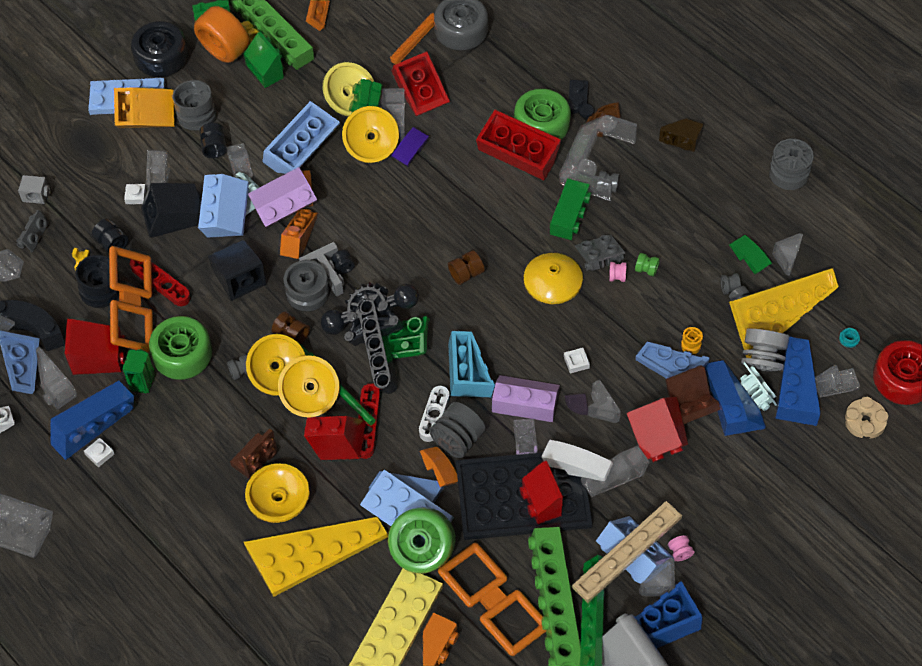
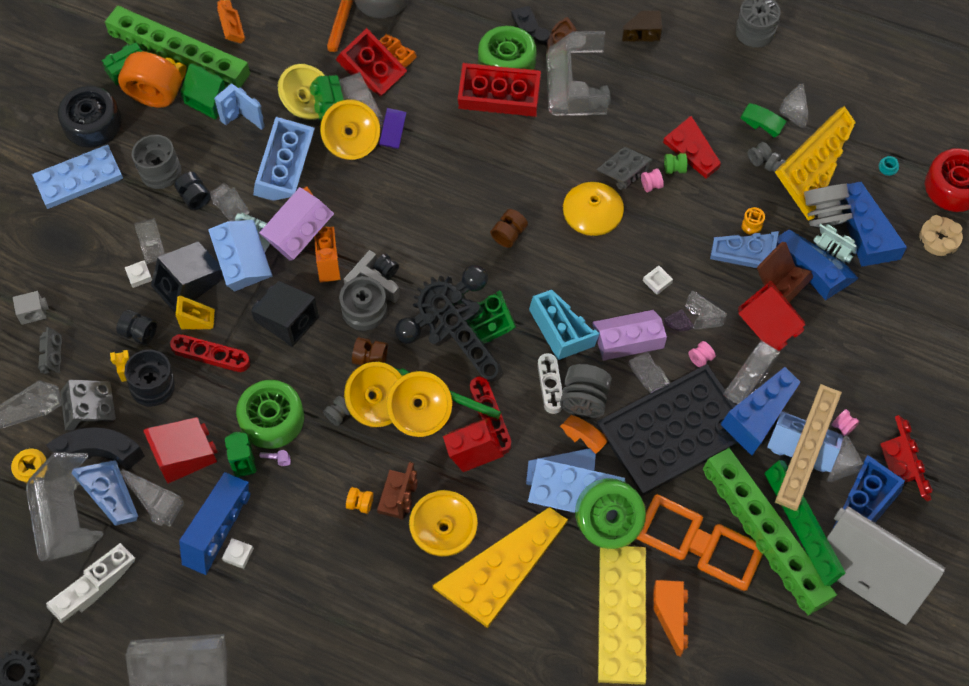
camera: 25 degrees left, 5 degrees up
orange bar [109,246,153,353] -> none
light orange slope [114,88,175,128] -> none
red slope [520,461,563,524] -> none
white slope [541,440,613,481] -> none
green brick [550,178,592,240] -> none
clear slope [815,365,860,398] -> none
none -> dark grey bracket [60,380,116,431]
none -> yellow slope [176,296,215,329]
none -> light blue bracket [215,83,265,130]
none -> lavender hand [260,450,290,466]
none -> light orange wheel [346,487,374,514]
none -> orange slope [379,34,417,68]
none -> red wing [663,116,721,179]
none -> bright pink wheel [688,341,716,368]
none -> blue wedge [721,367,800,455]
none -> red bracket [880,415,933,501]

